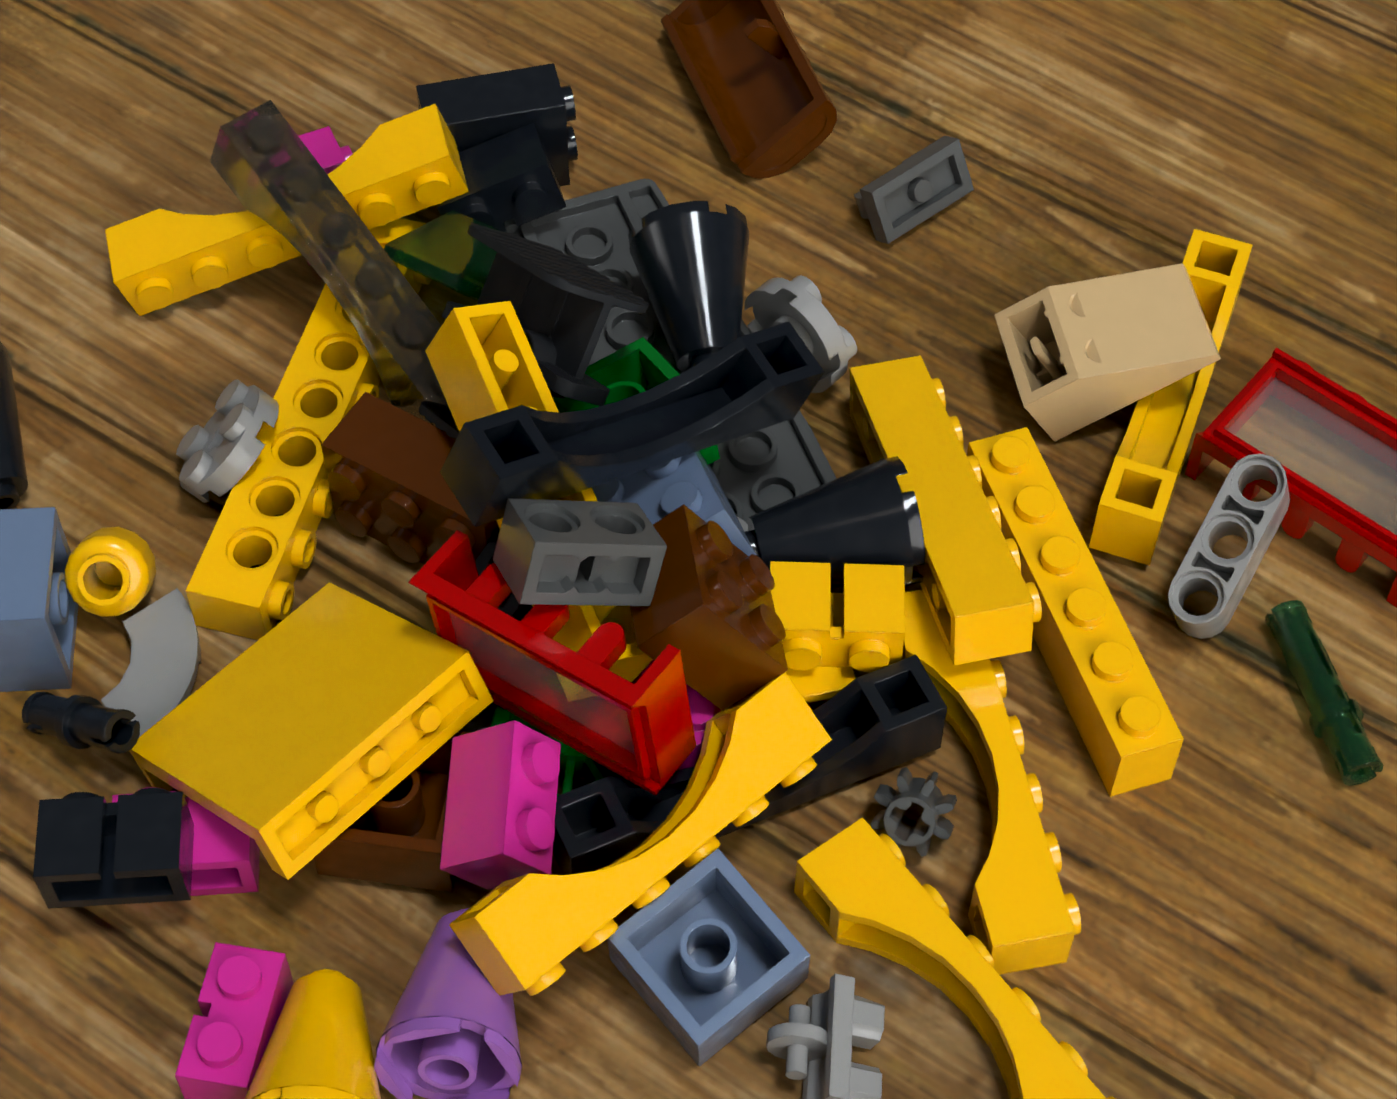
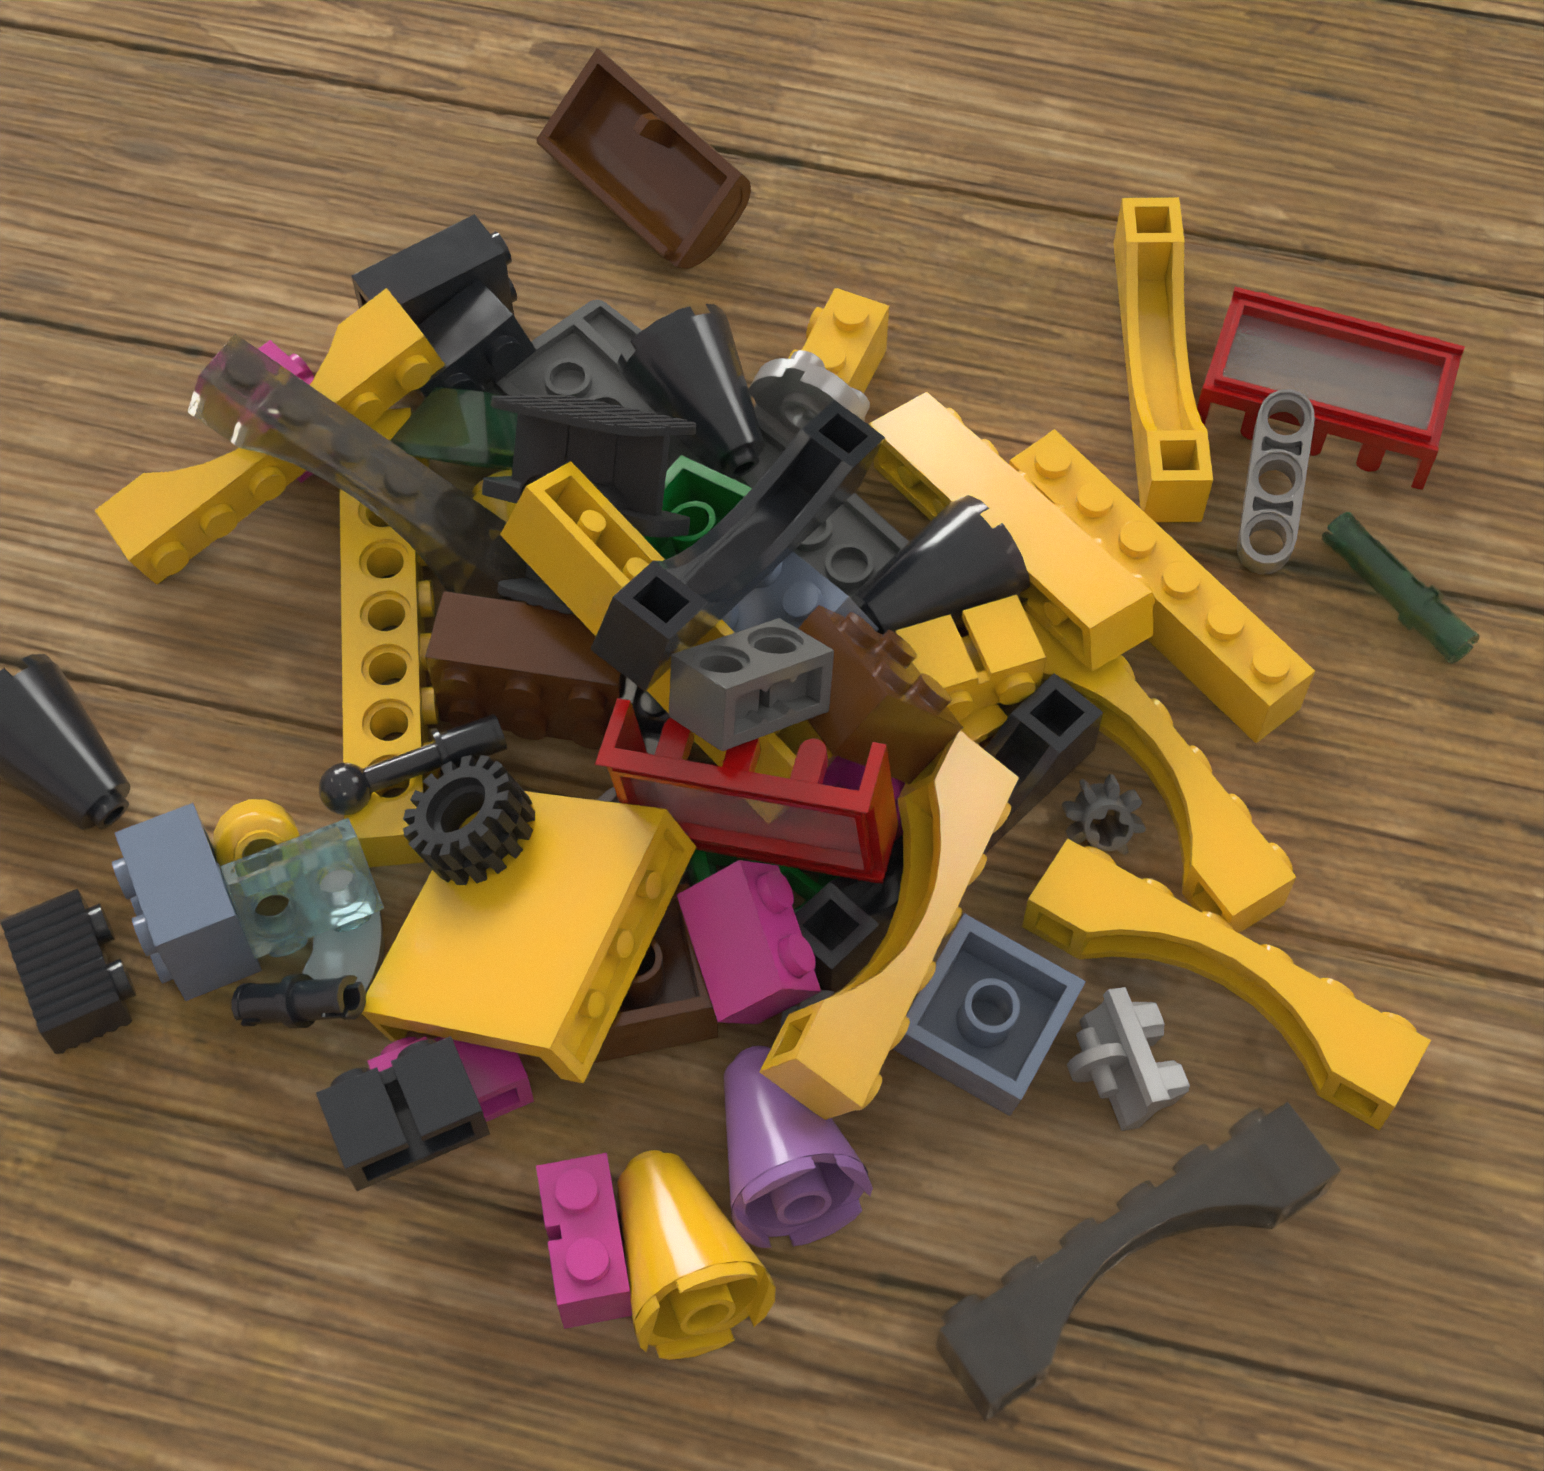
camera: 20 degrees left, 5 degrees up
light grey plate [176,379,279,503] -> none
dark grey plate [854,136,974,244] -> none
tan slope [994,263,1221,442] -> none
none -> clear light blue brick [220,818,384,959]
none -> black pin [319,714,508,815]
none -> black tyre [403,755,535,885]
none -> yellow brick [788,288,889,394]

